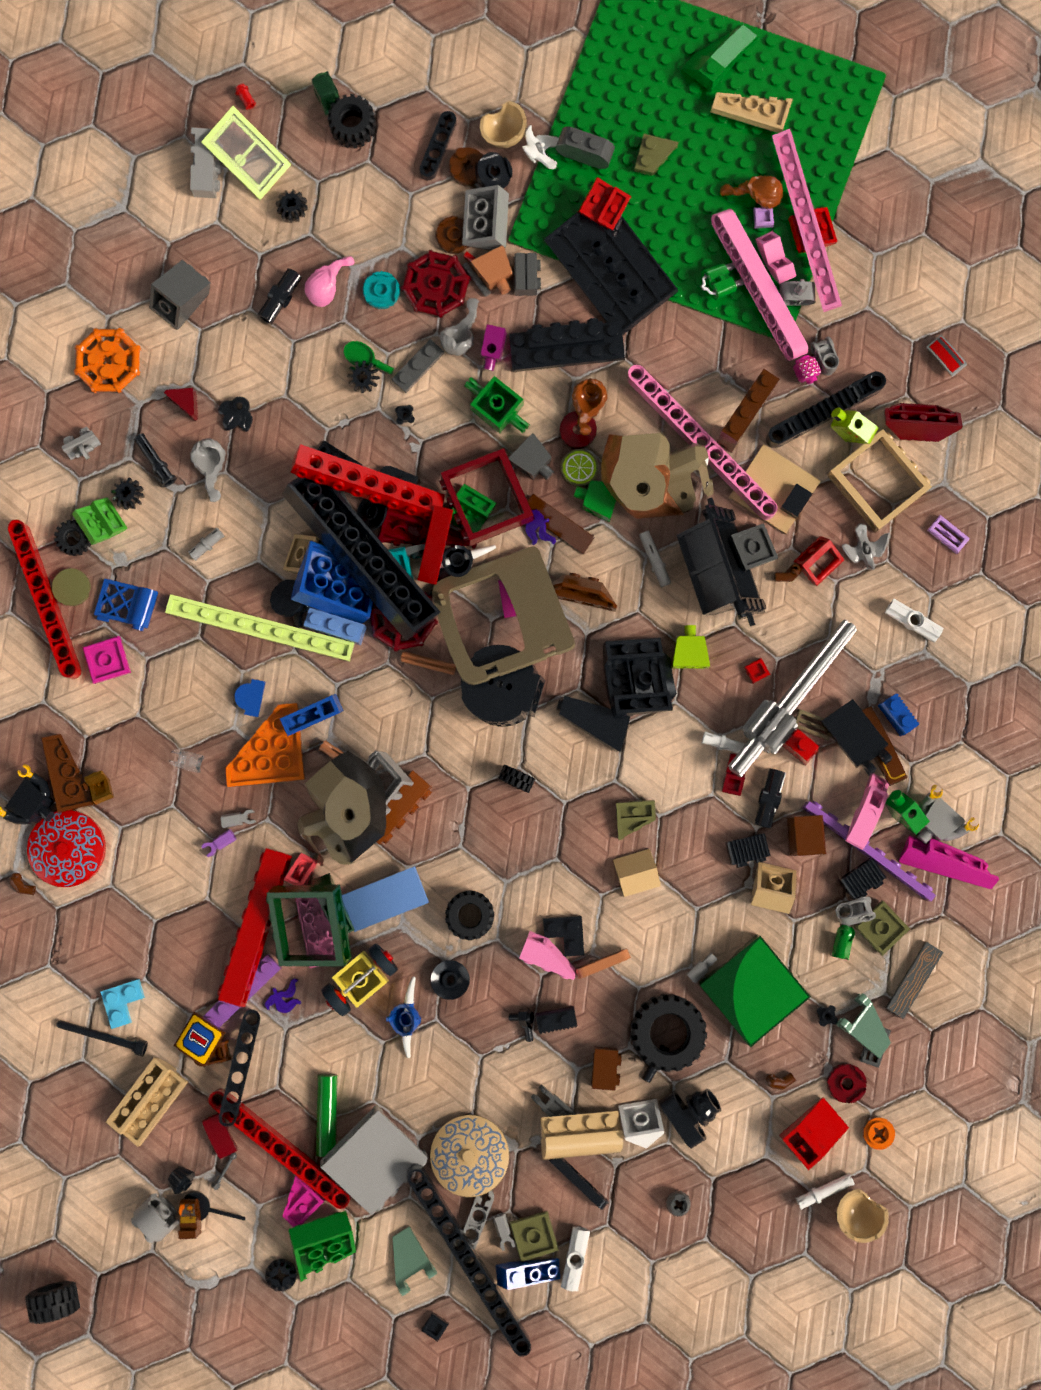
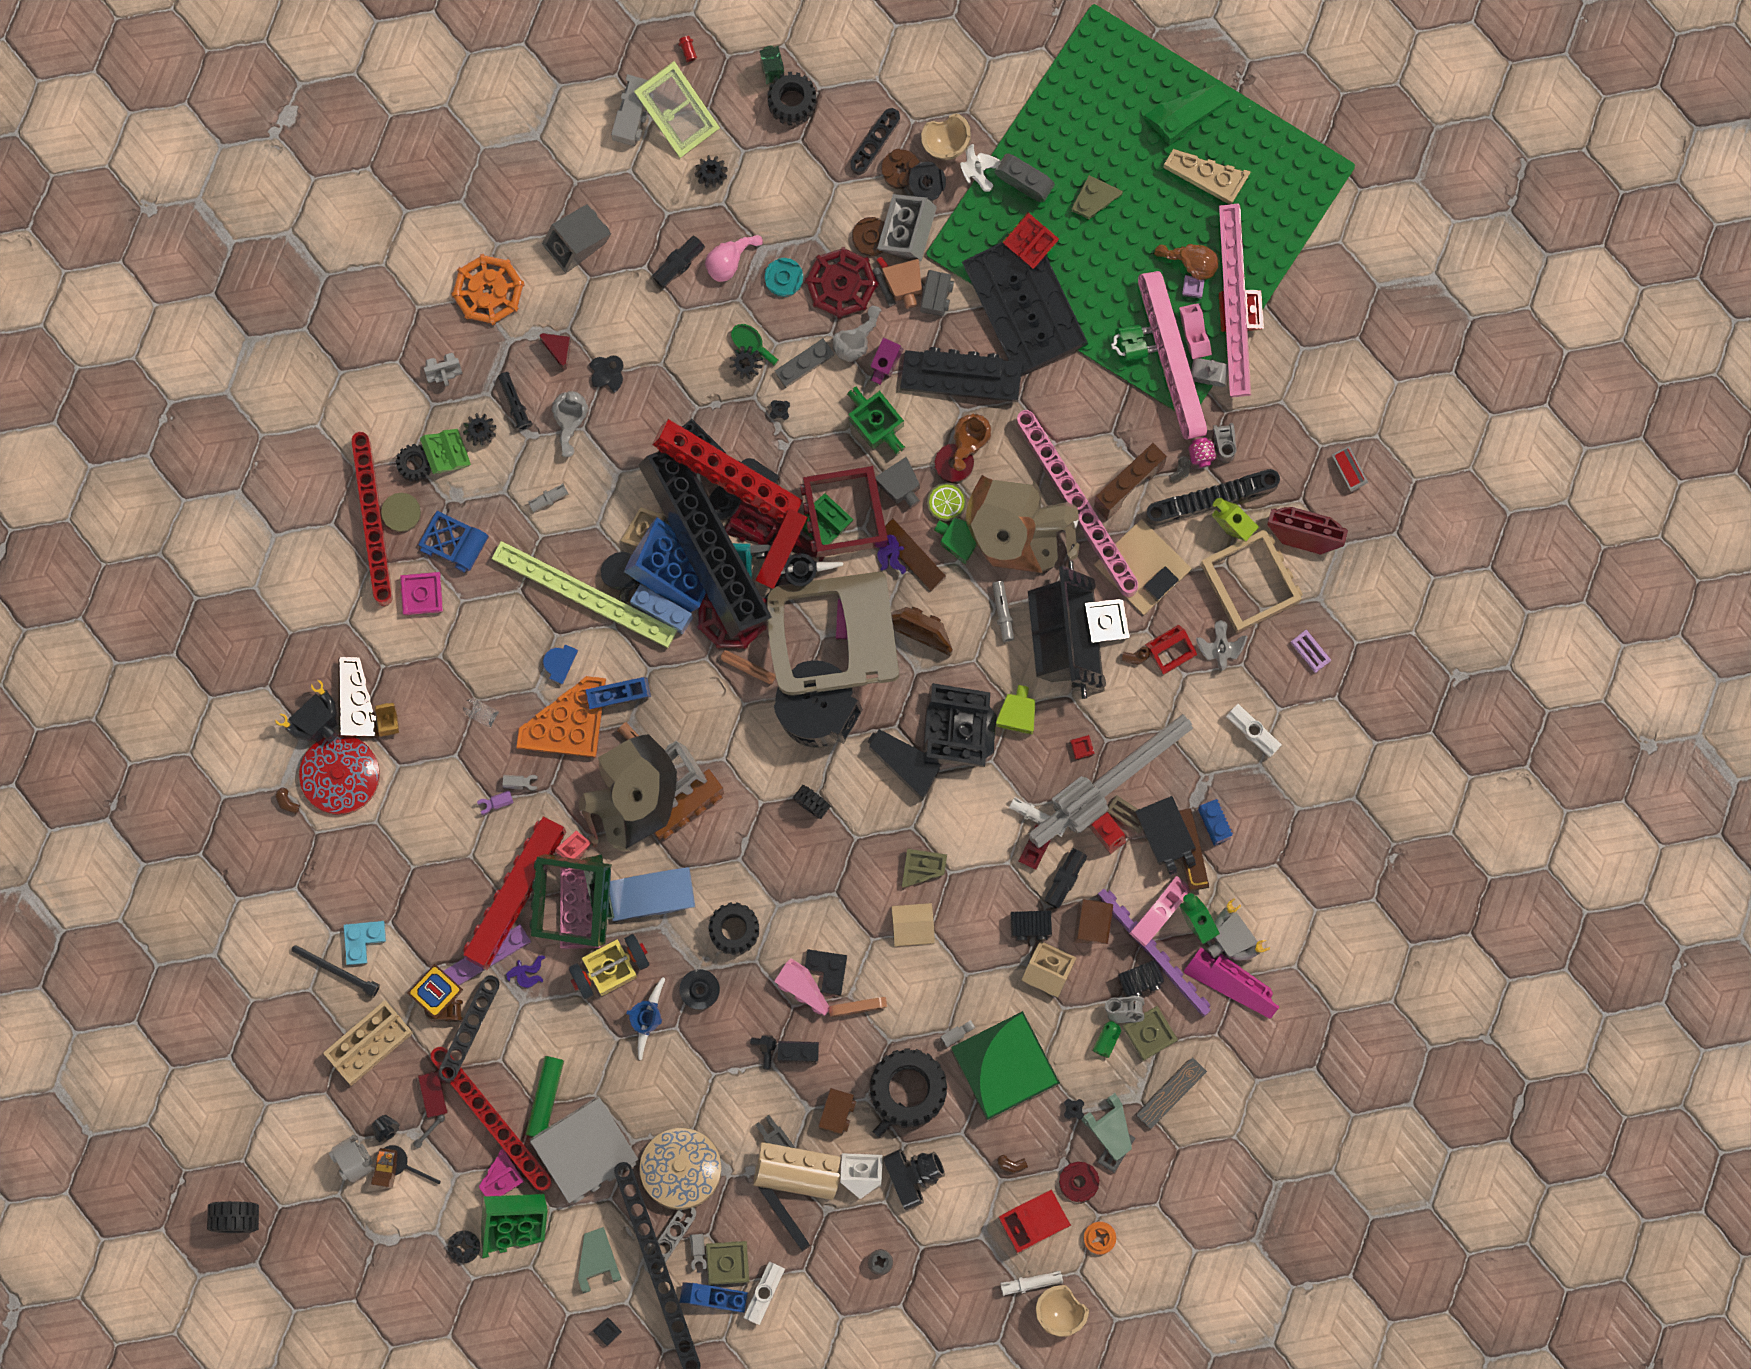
camera: 10 degrees right, 5 degrees down
none -> clear smoke arm [1168,456,1191,484]

